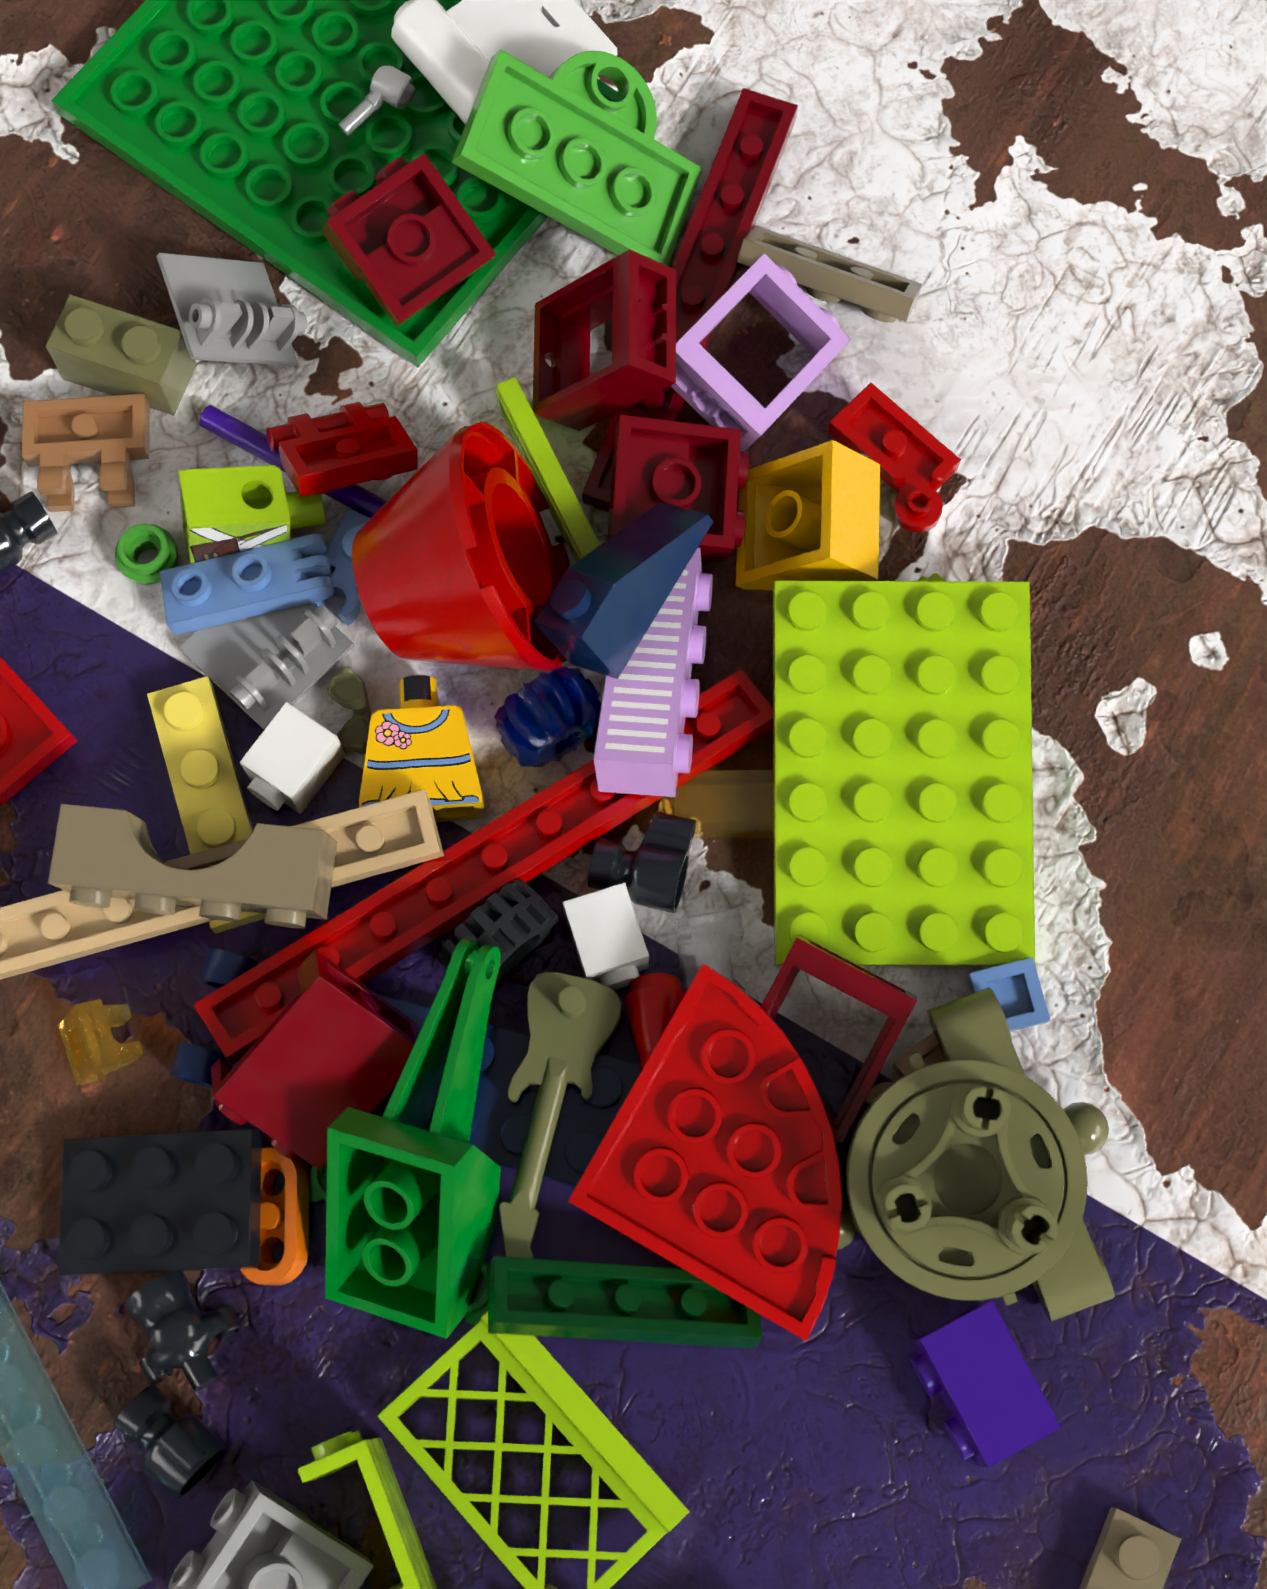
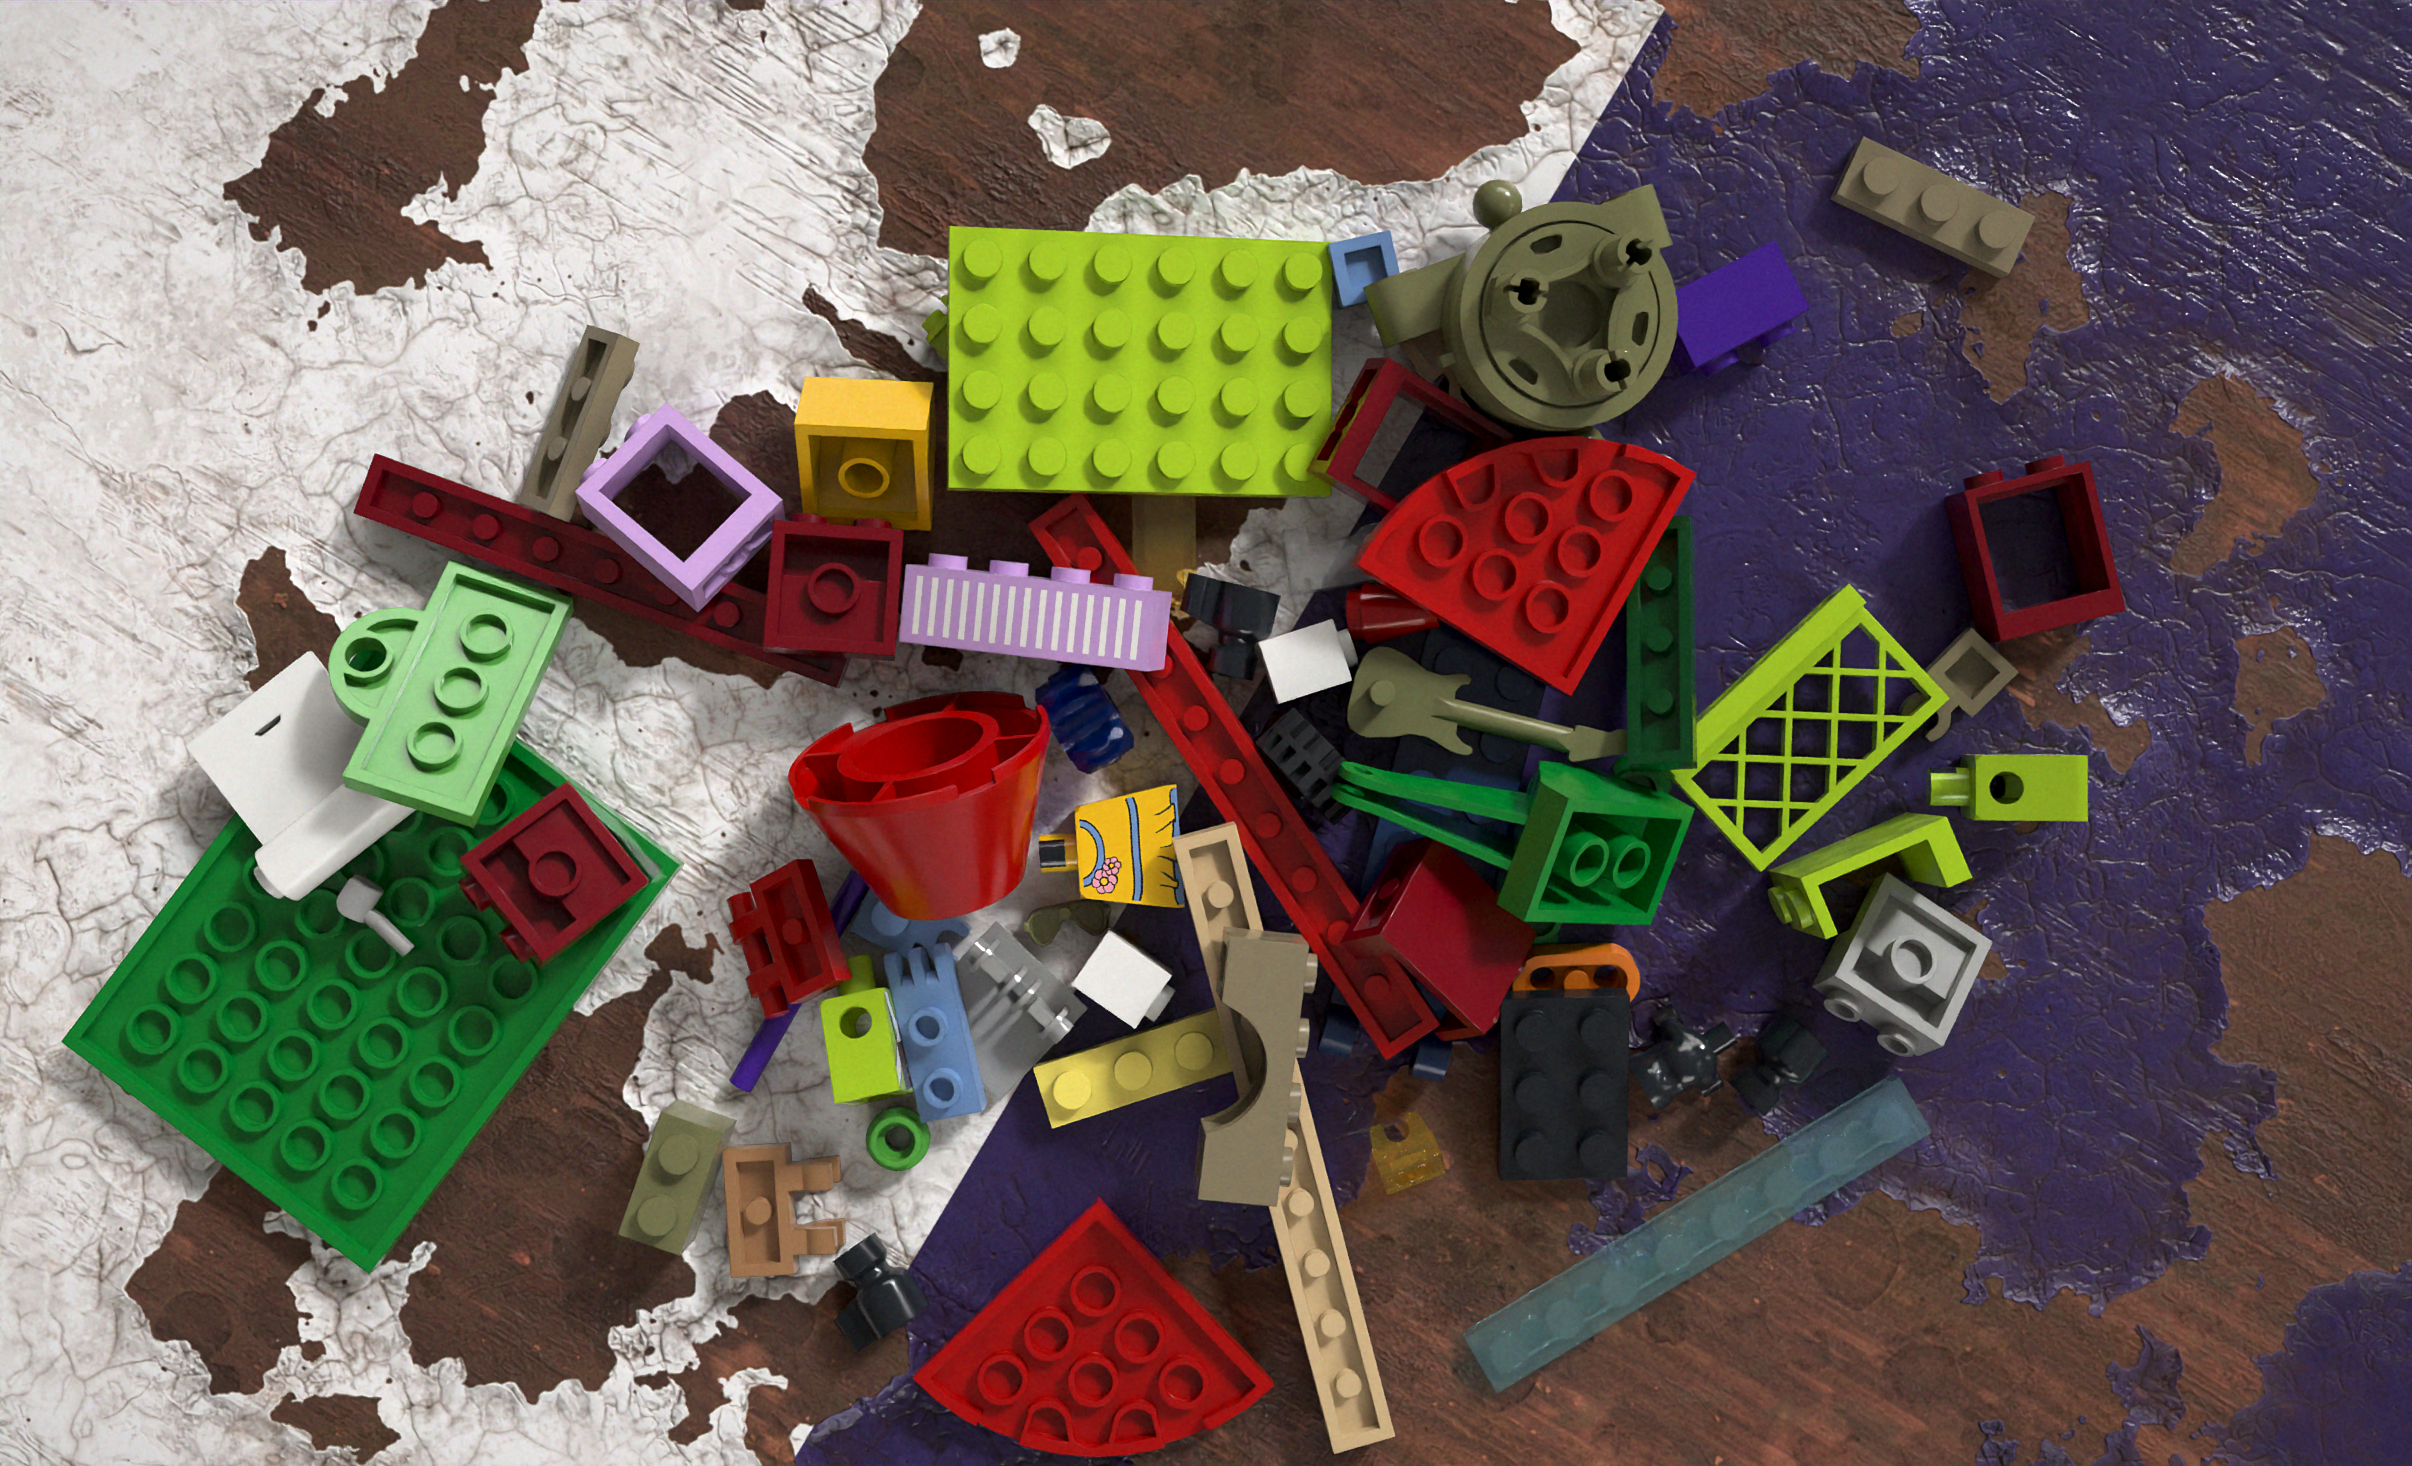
camera: 85 degrees left, 15 degrees up
light grey hinge [157,253,307,366] -> none
lime tile [495,376,600,563] -> none
dark red window [532,249,676,431] -> none
dark blue slope [534,502,713,679] -> none
red hinge [828,382,961,533] -> none

